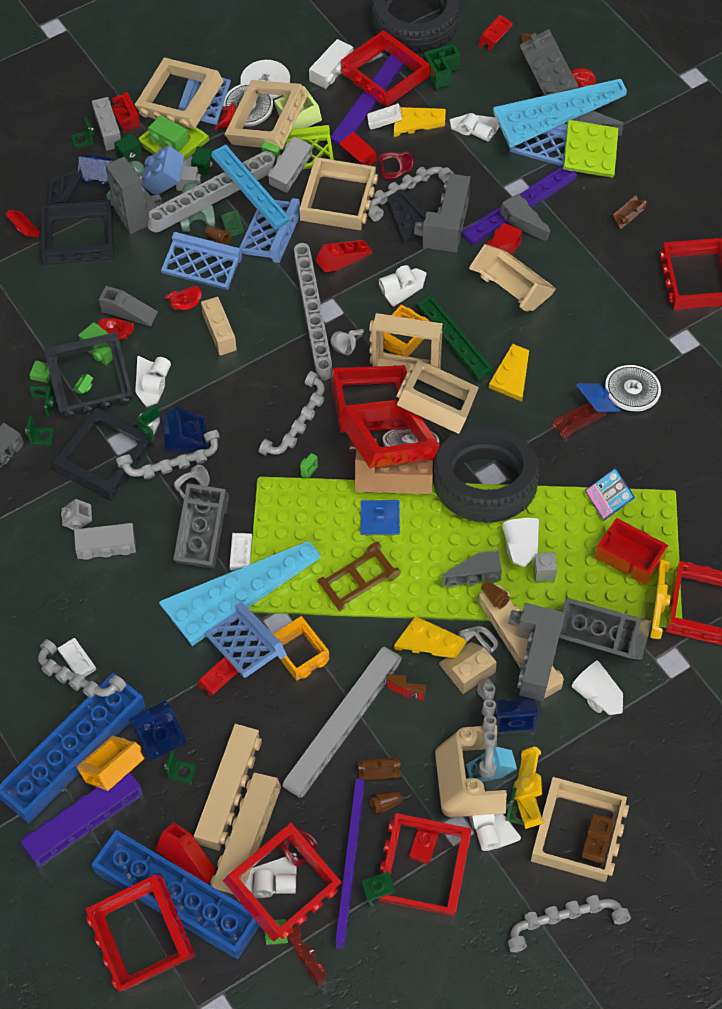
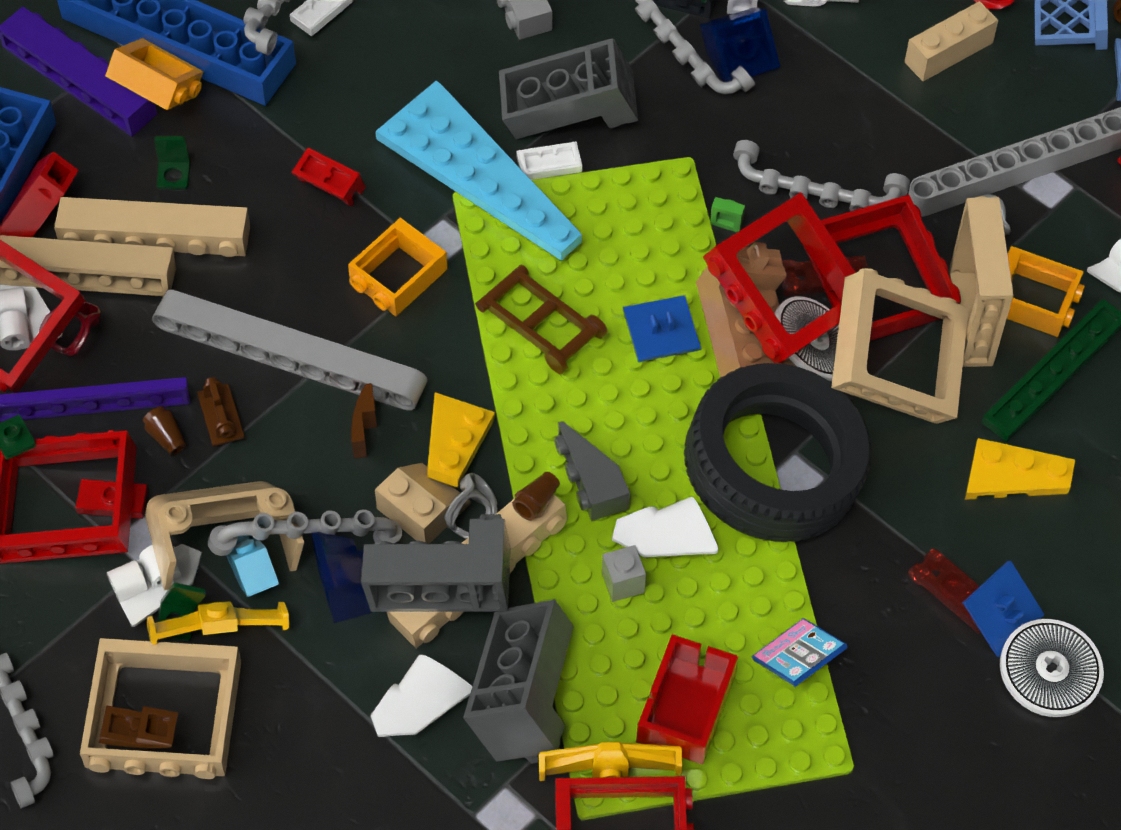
camera: 75 degrees right, 0 degrees up
clear blue slope [129,701,187,761] -> none
light grey piece [174,465,210,499] -> none
medium blue fence [205,602,287,678] -> none

